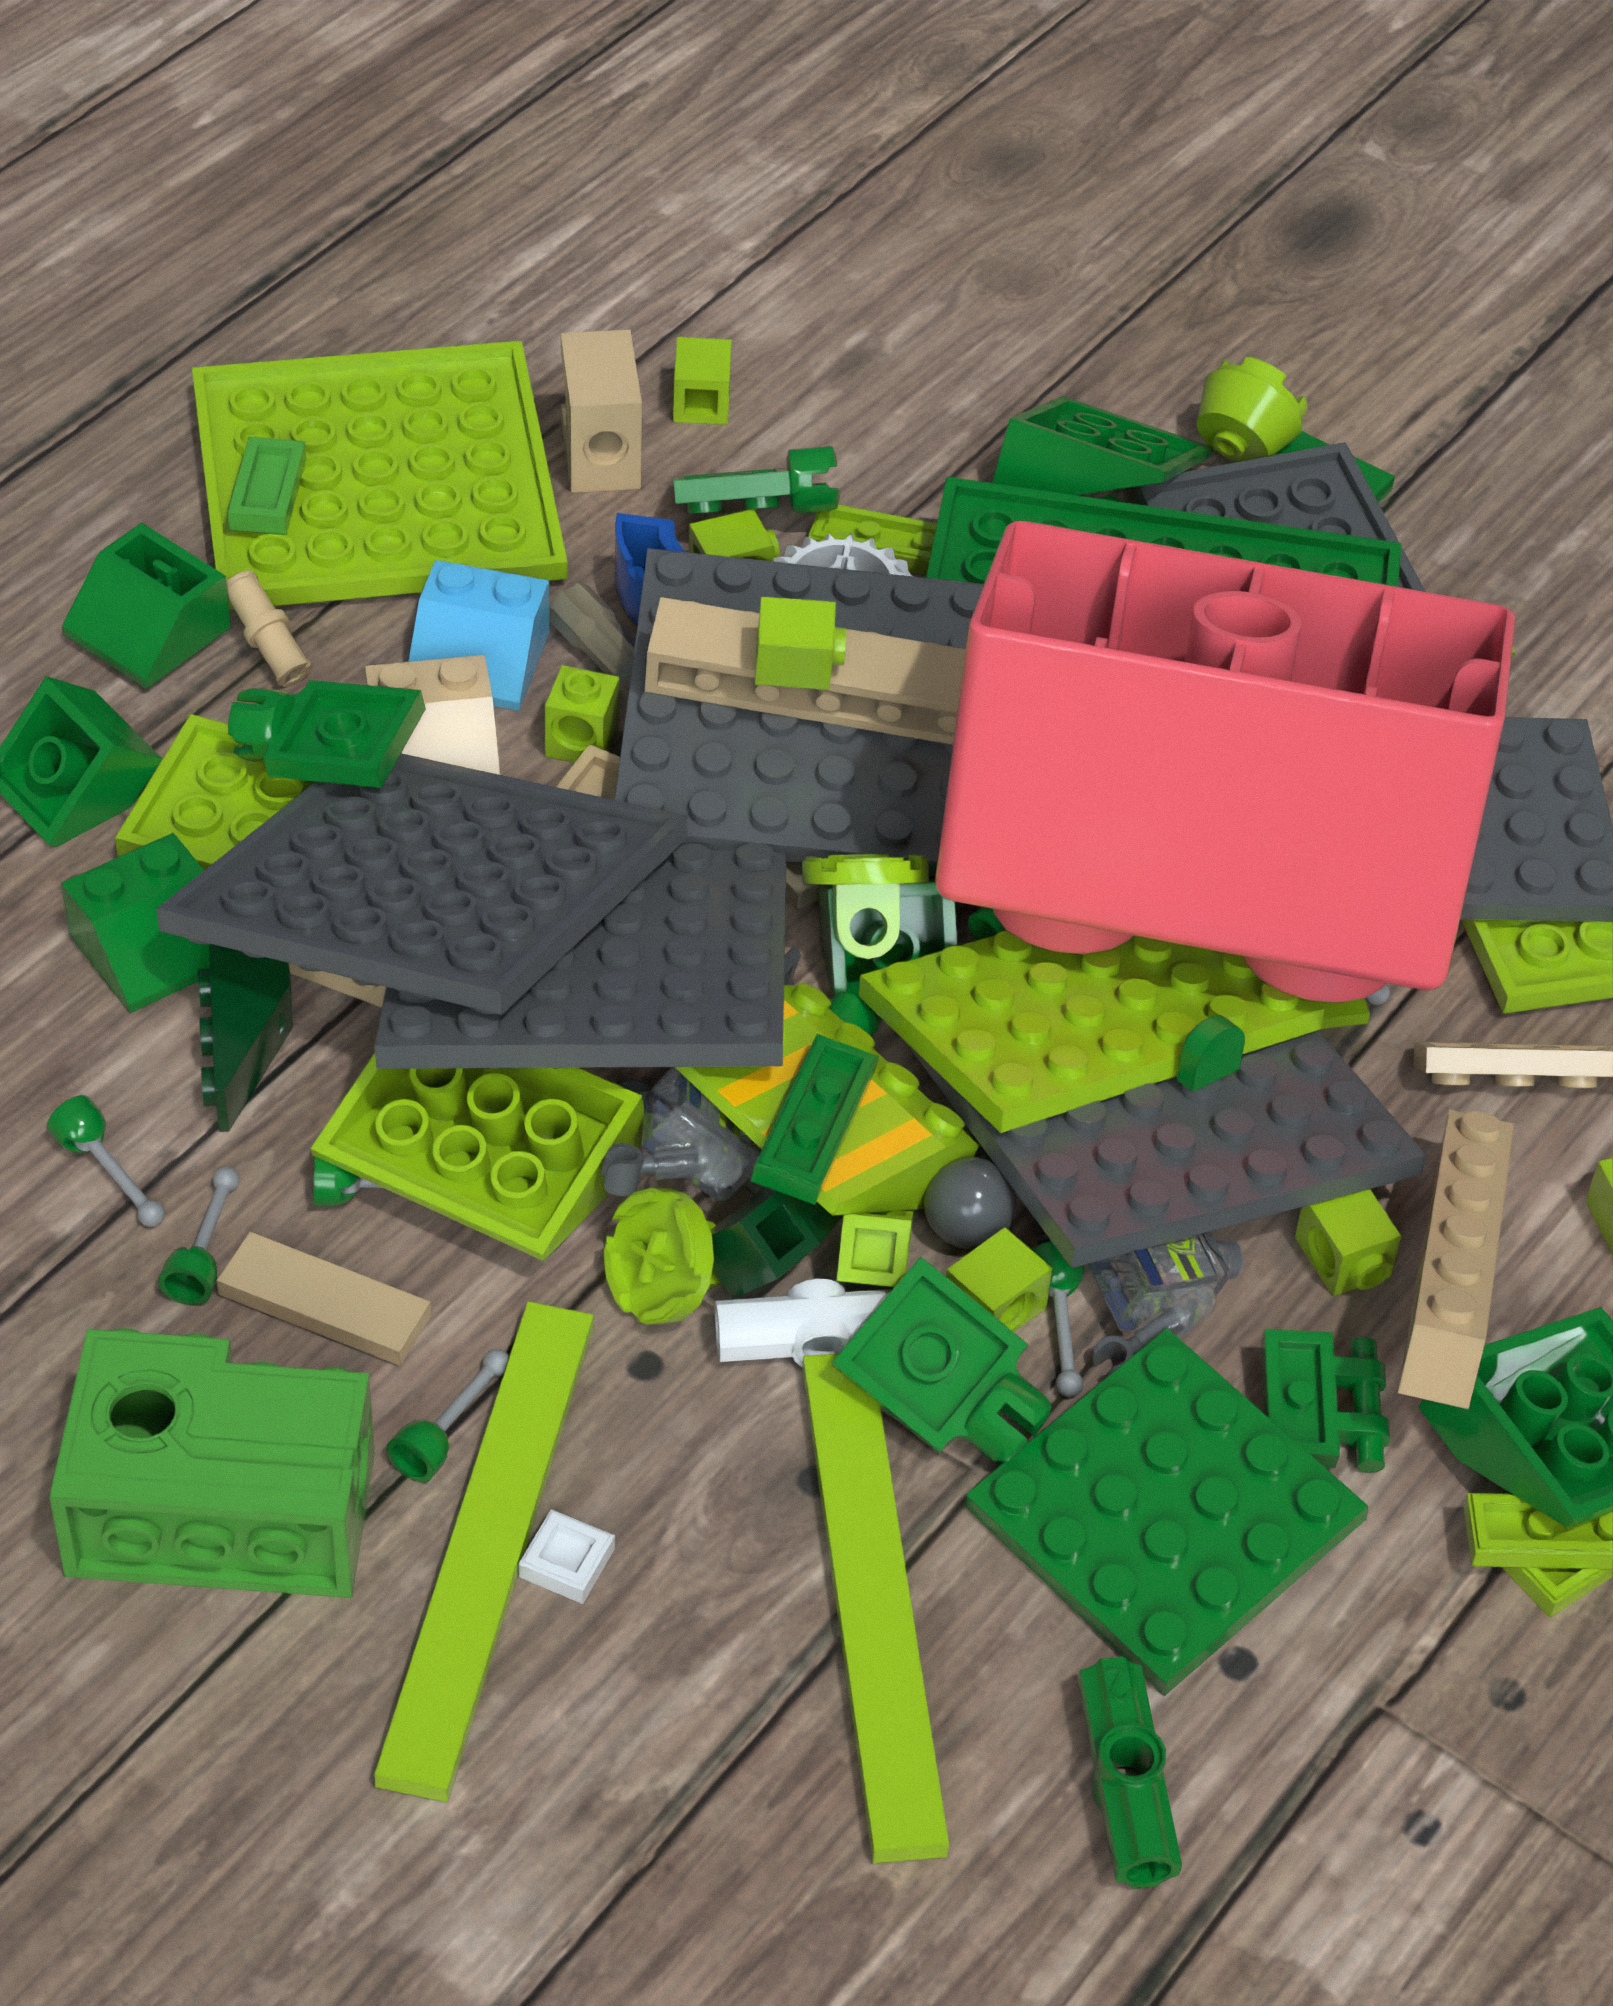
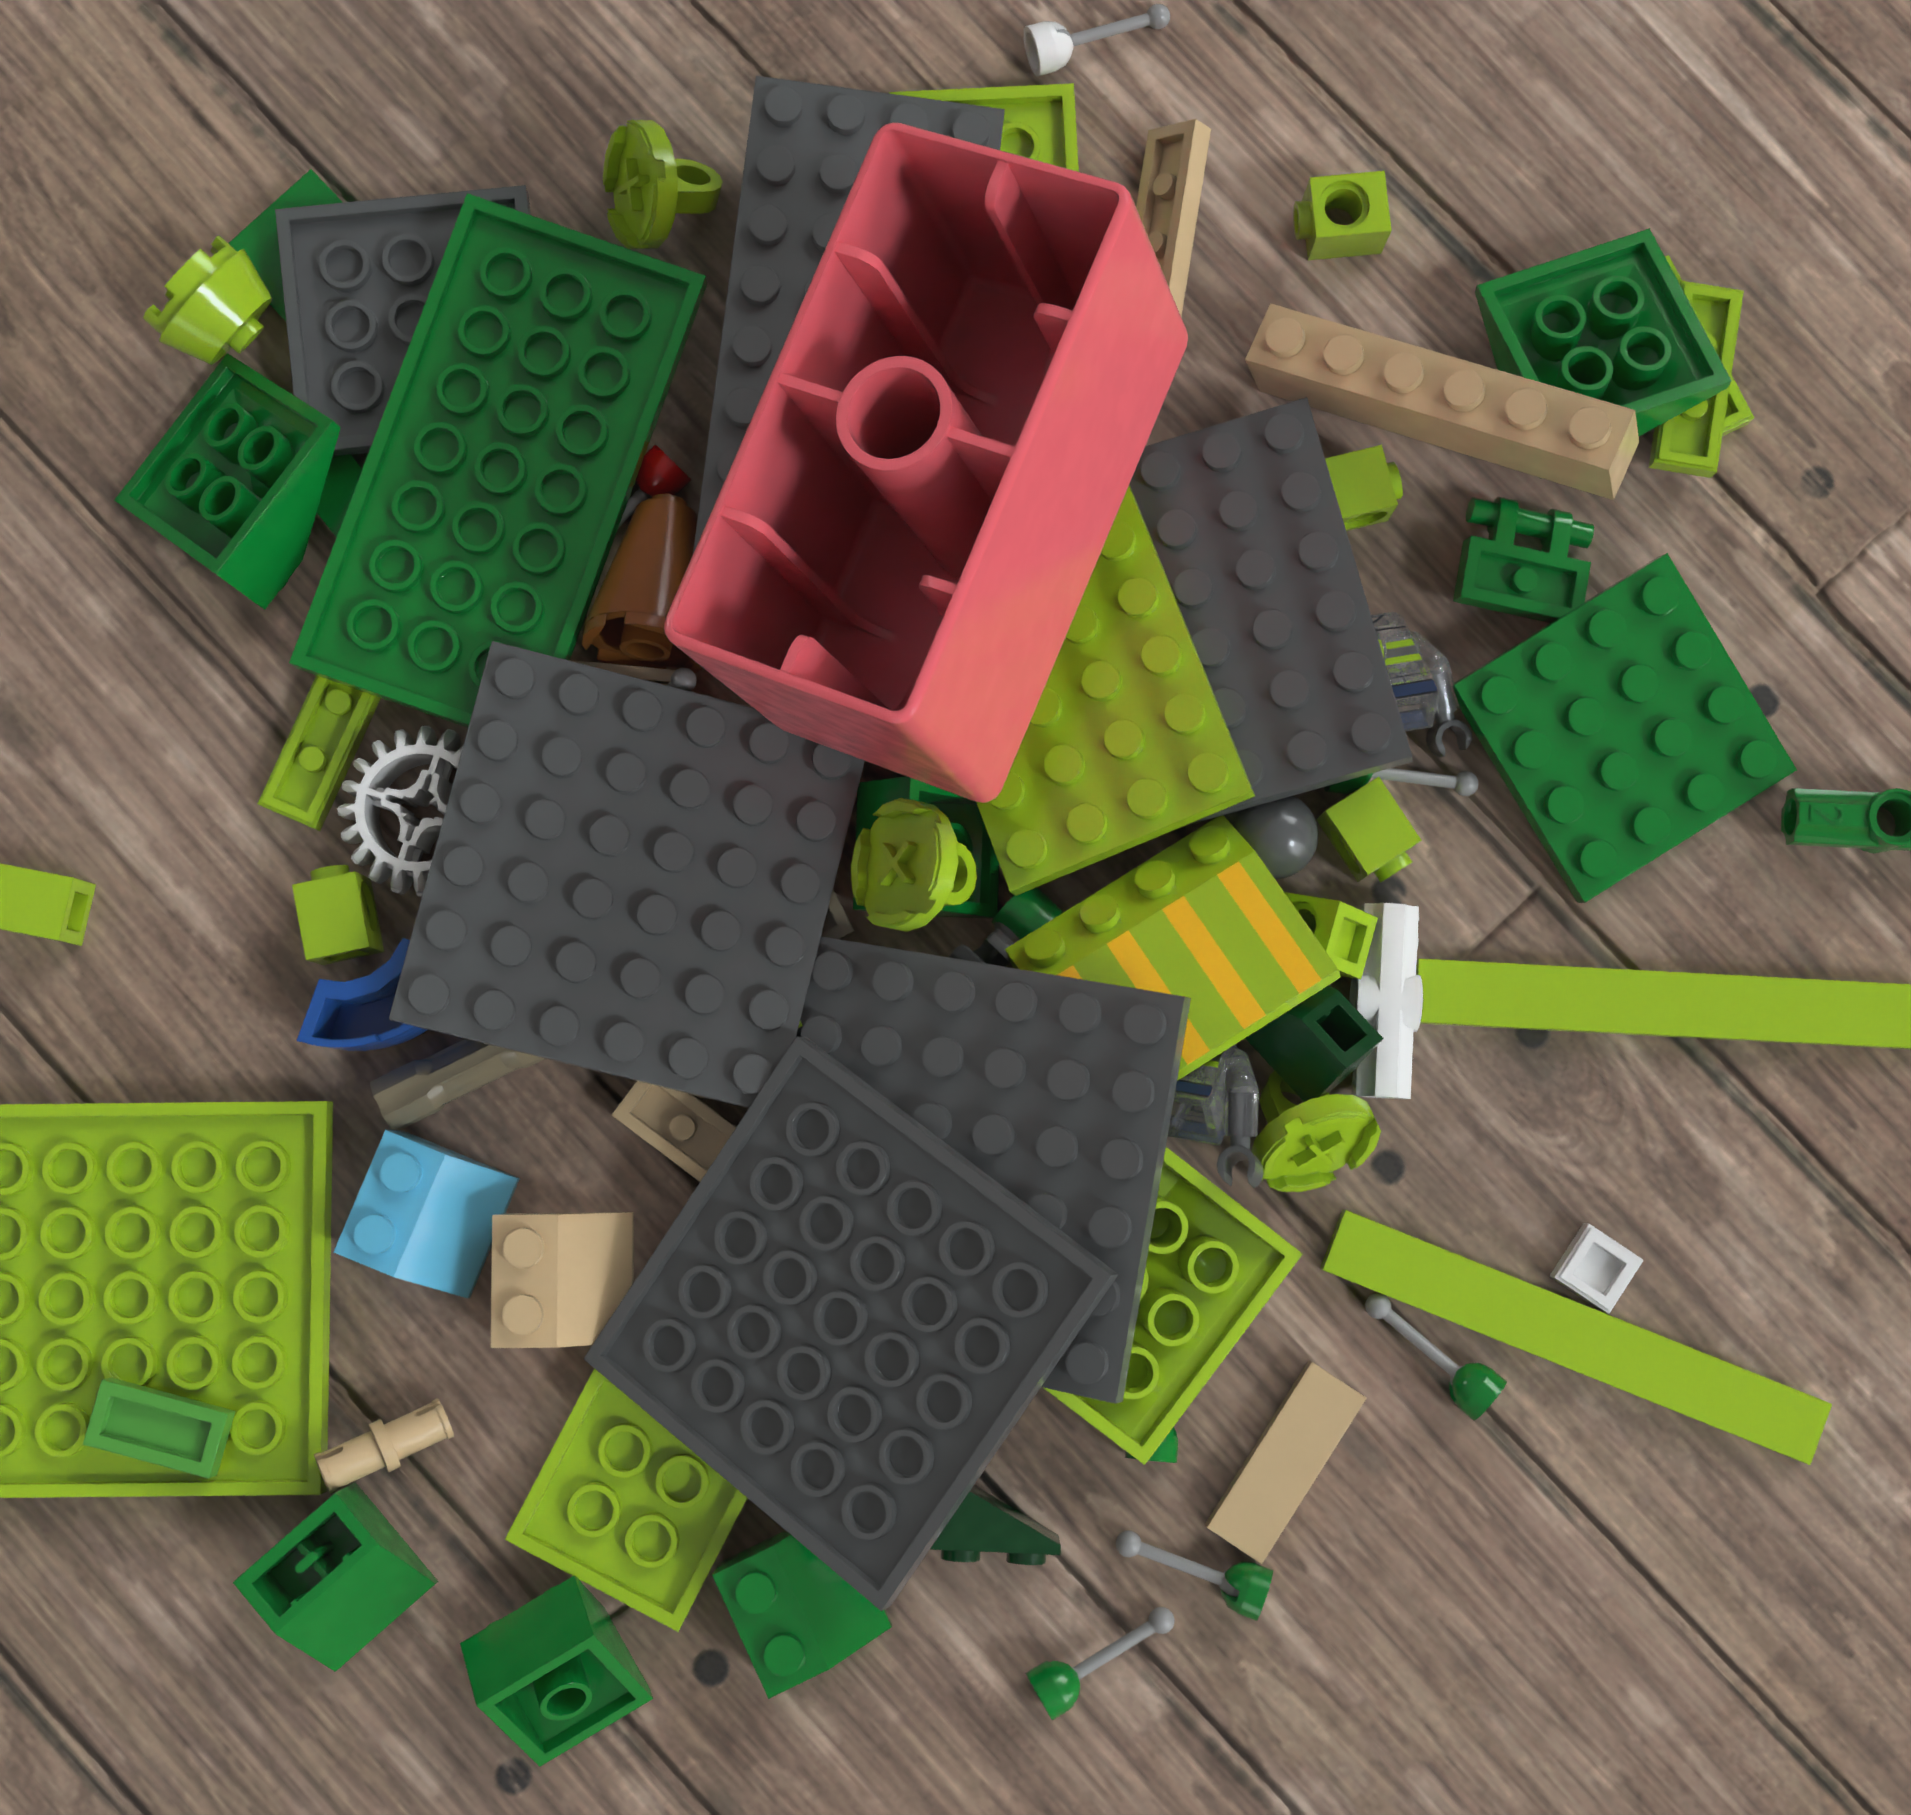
camera: 75 degrees left, 35 degrees up
bright green piece [49,1328,375,1598] -> none
green plate [228,680,426,788] -> none
lime brick [545,665,620,763] -> none
tan piece [560,330,642,493] -> none
tan brick [645,597,966,745] -> none
green plate [674,446,840,514] -> none
green tile [751,1034,879,1205] -> none
lime brick [755,597,846,690] -> none
green plate [832,1256,1052,1465] -> none
green tile [1177,1015,1245,1092] -> none

